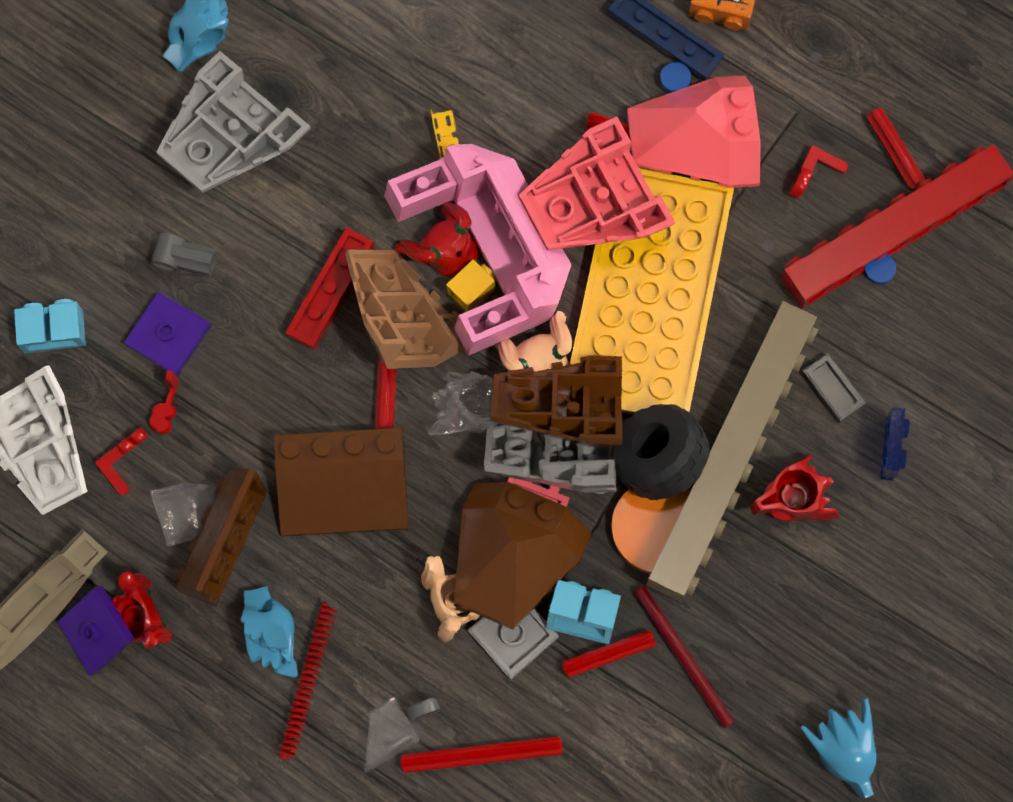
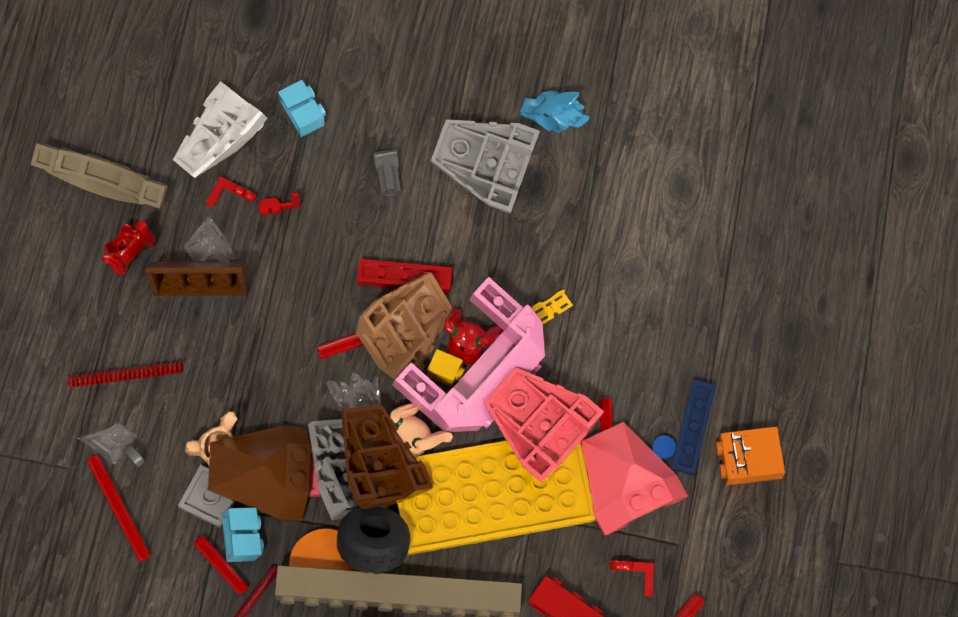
camera: 60 degrees right, 5 degrees down
dark purple plate [58,586,135,675] -> none
dark purple plate [124,292,212,377] -> none
dark azure piece [241,586,298,677] -> none
reddish brown slope [274,428,409,537] -> none

